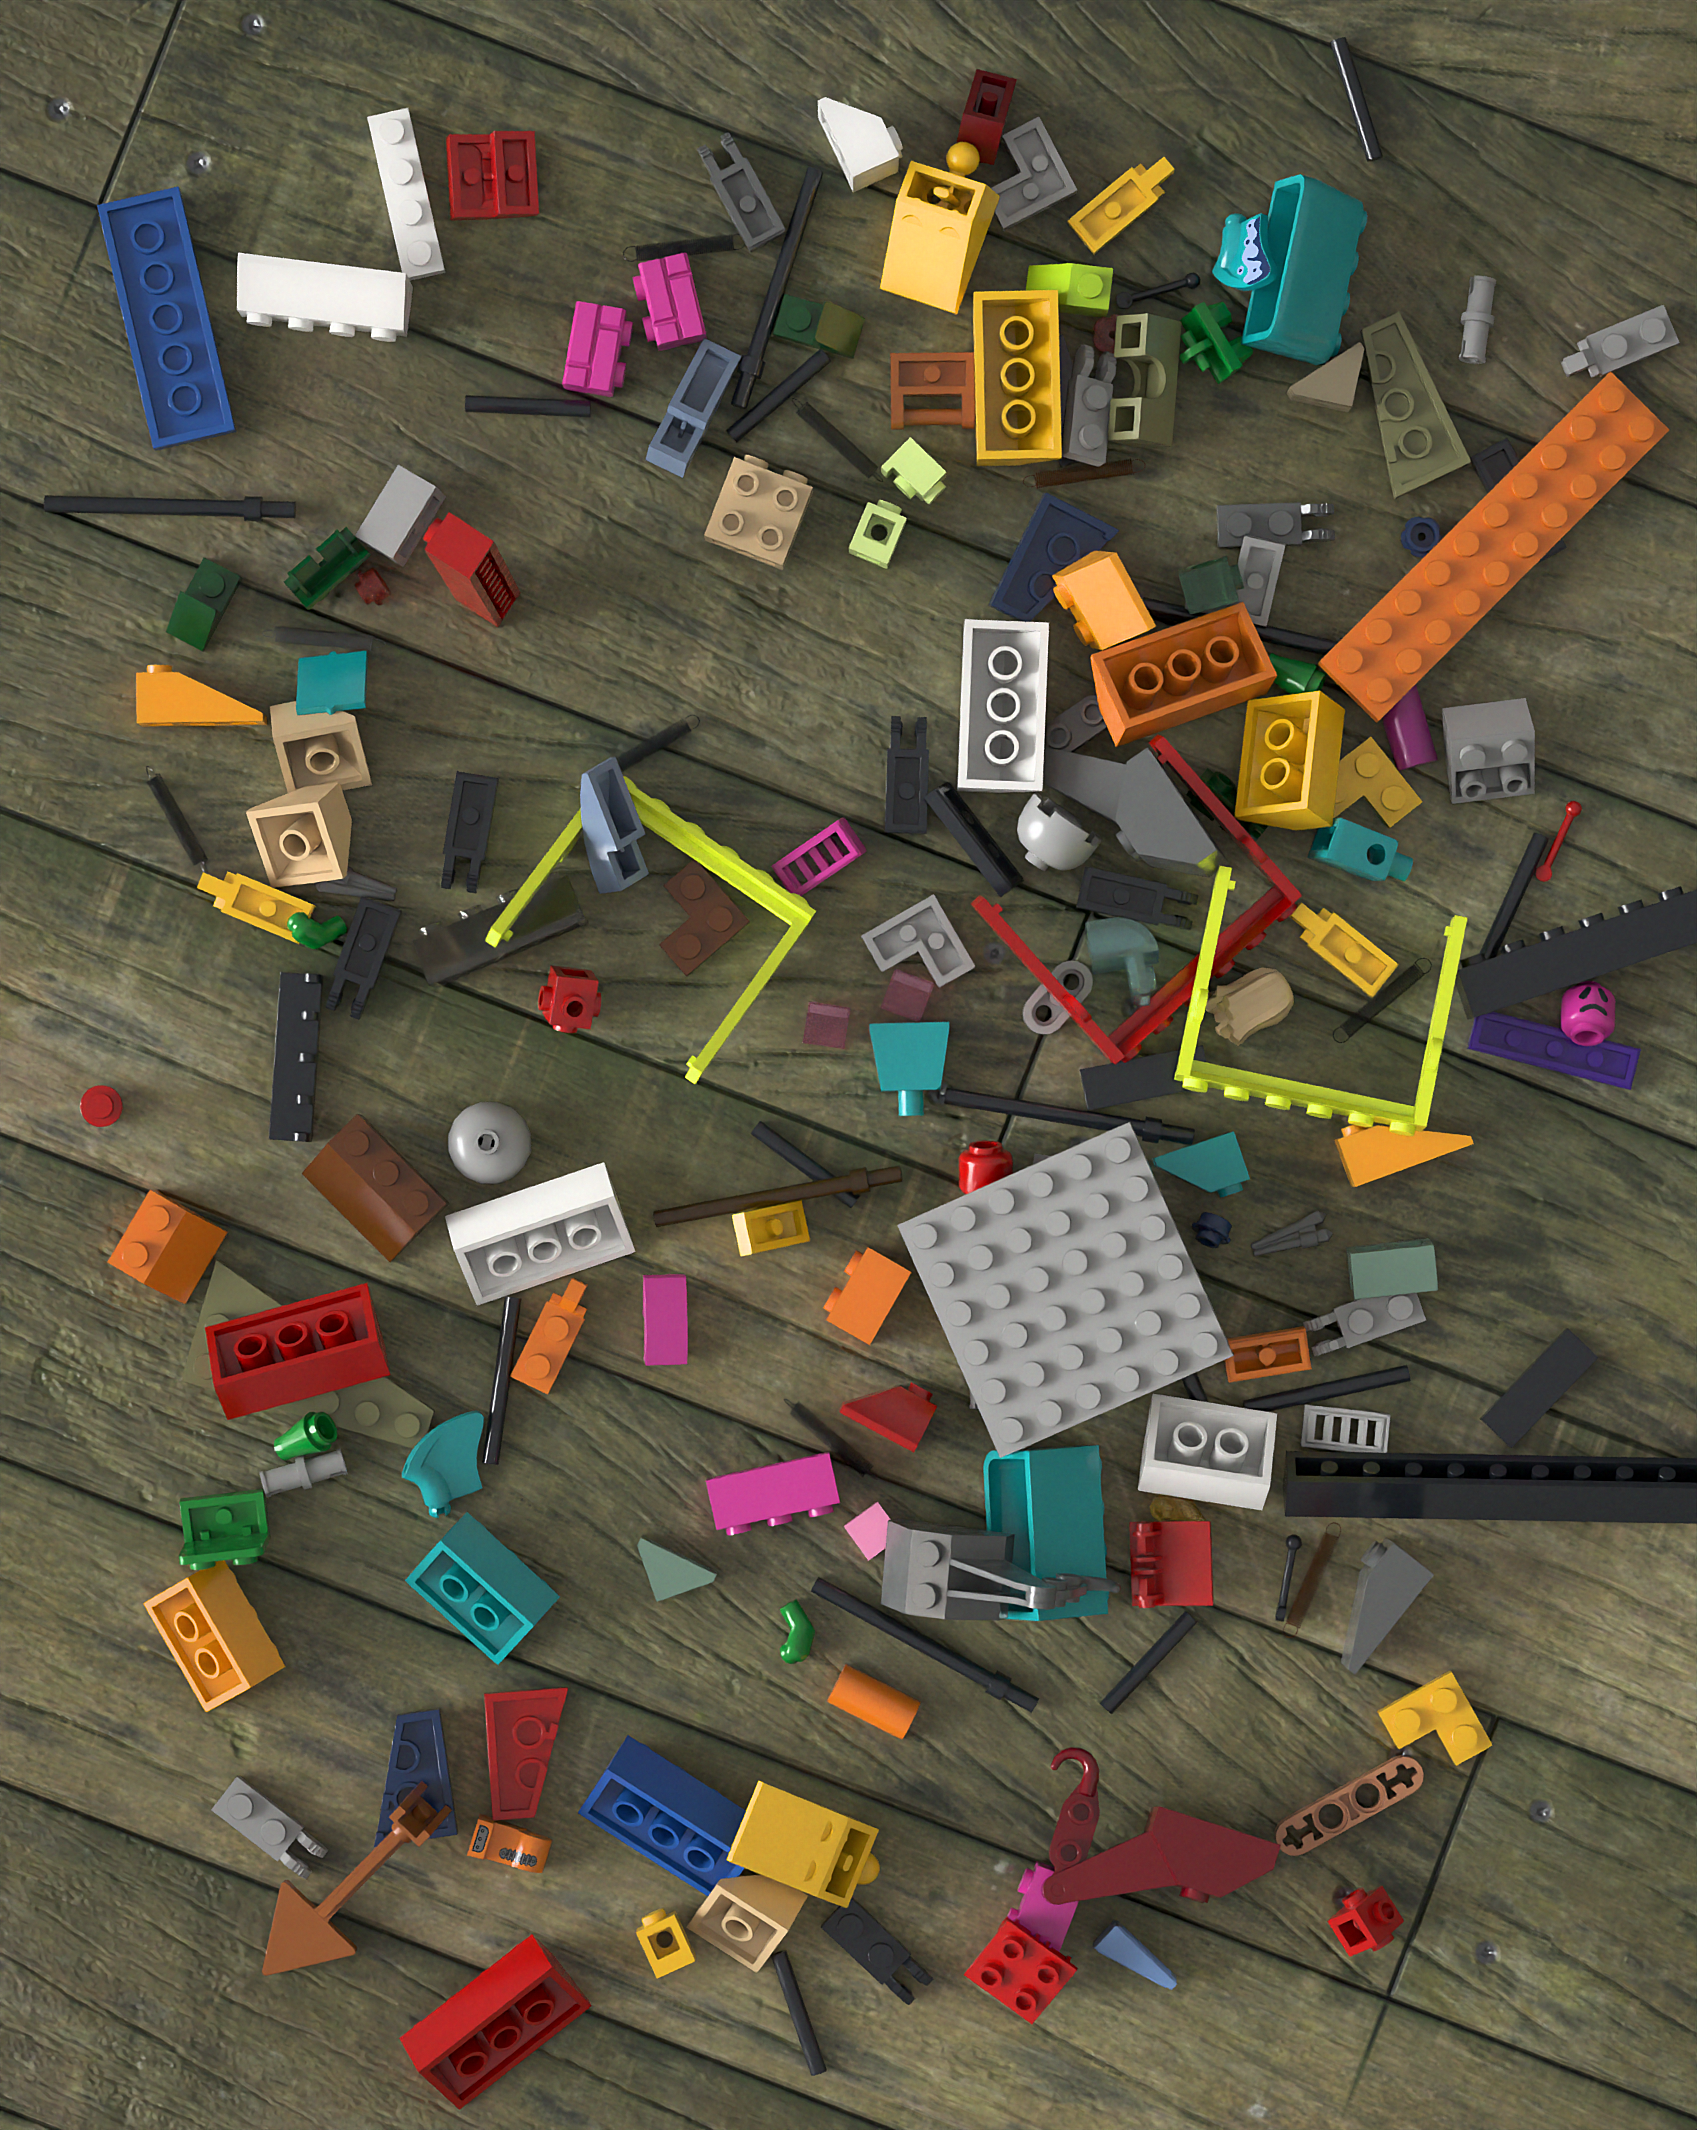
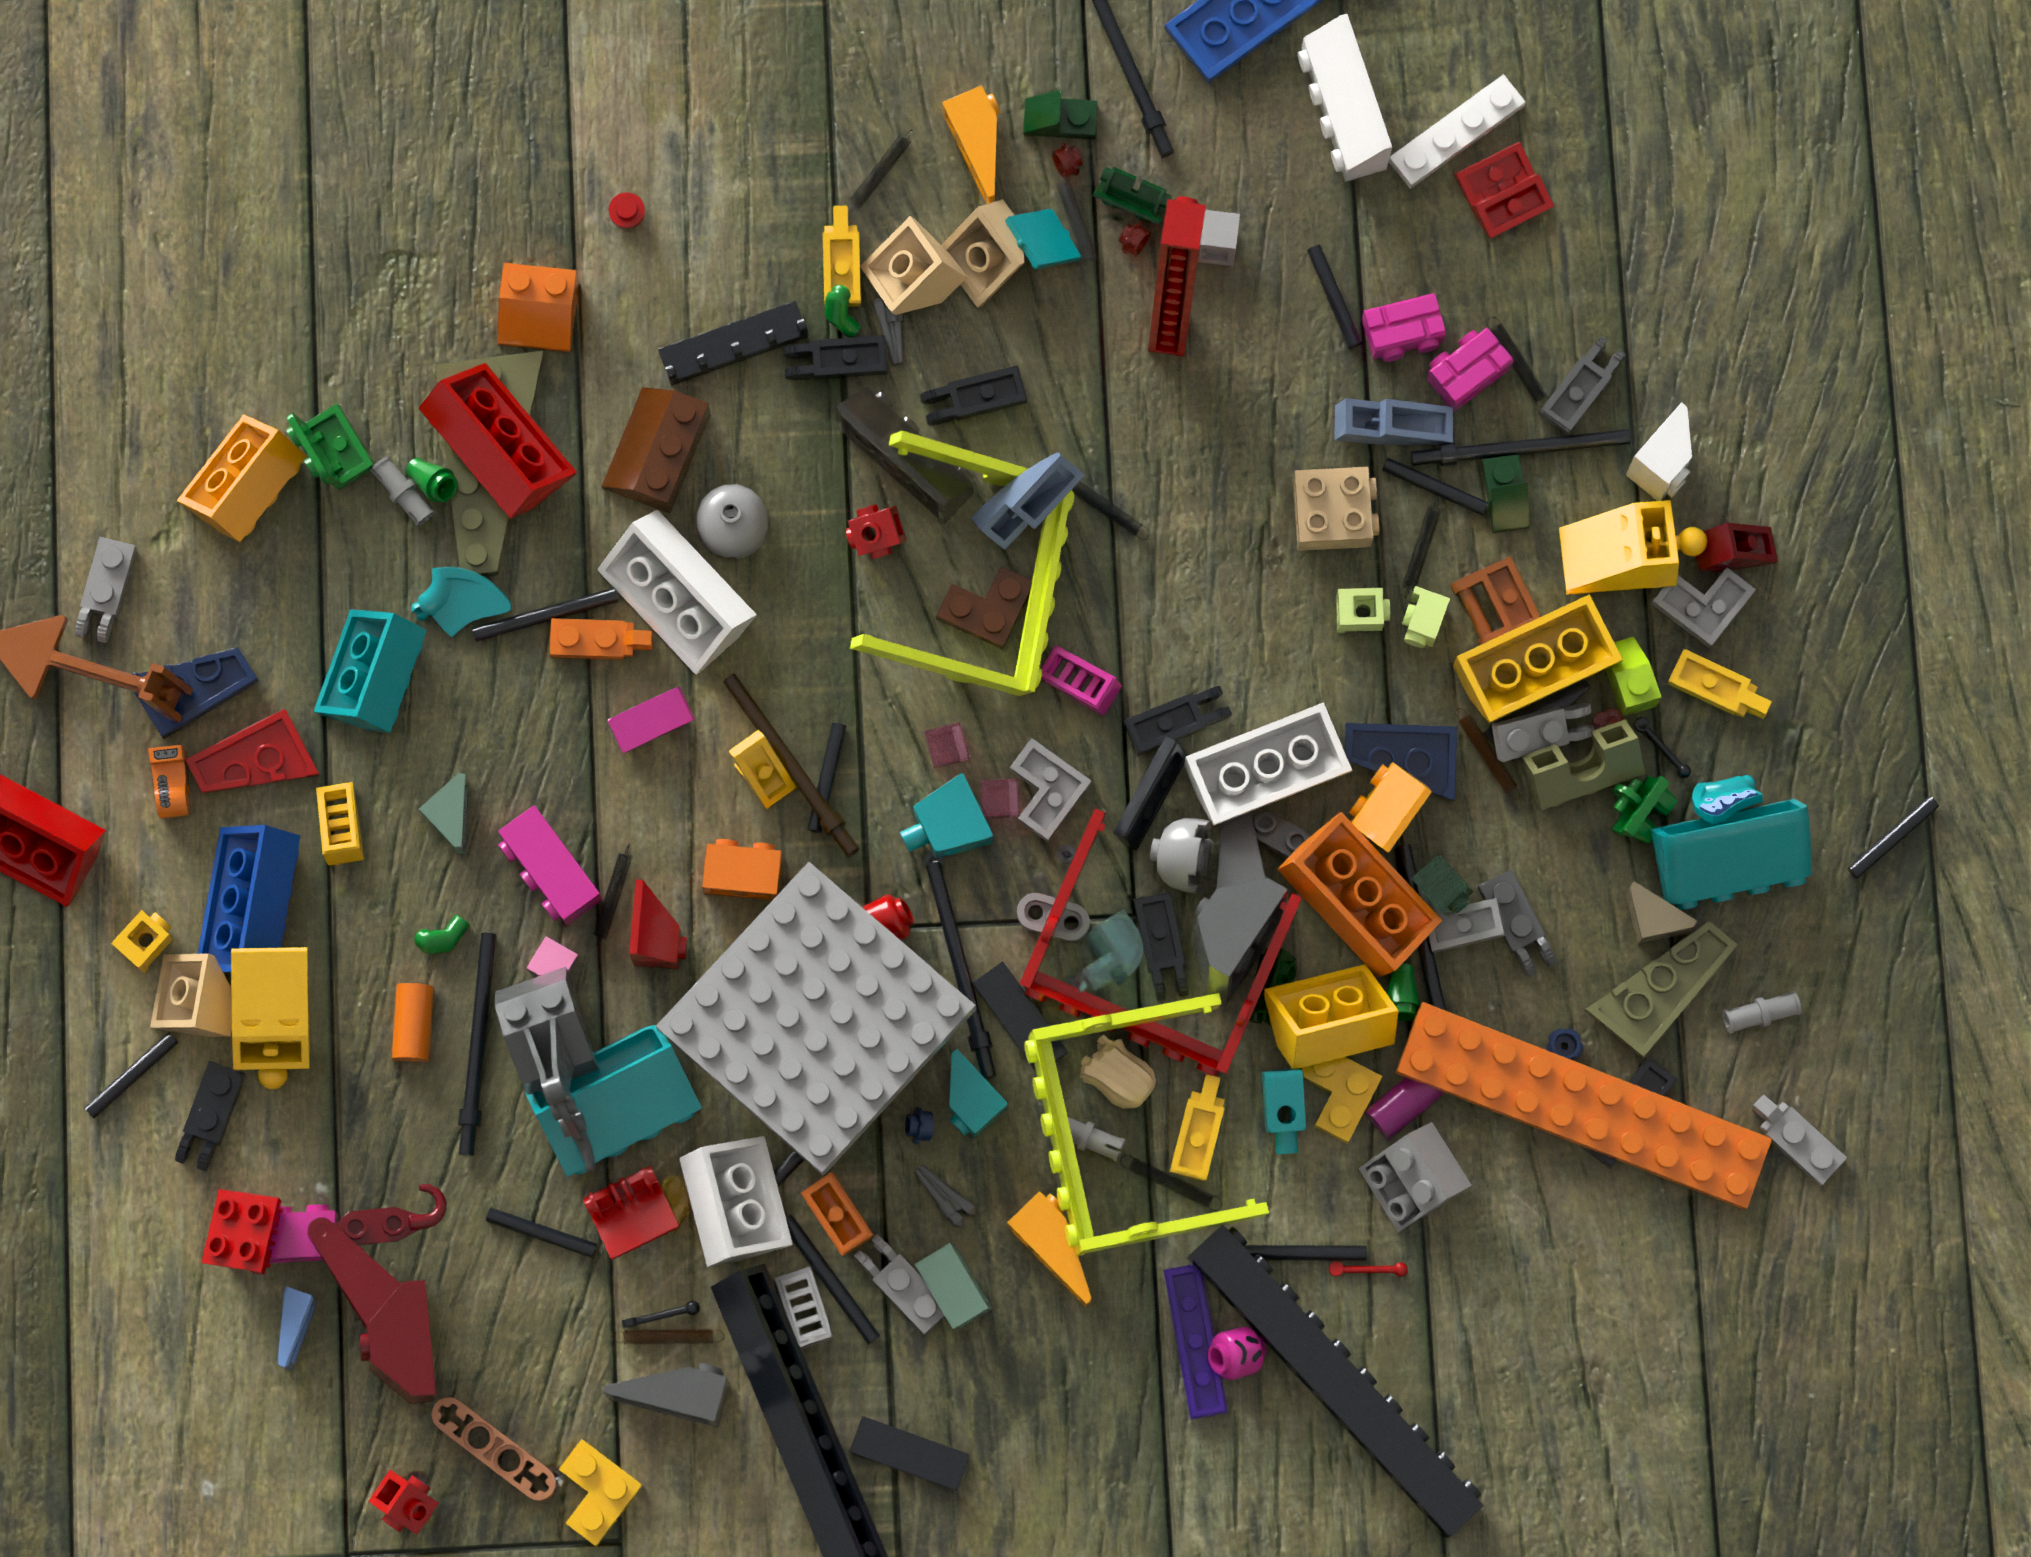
camera: 65 degrees right, 10 degrees down
none -> yellow slope [316,782,364,865]
none -> clear red plate [1052,143,1083,178]
none -> light grey pin [1068,1117,1126,1162]

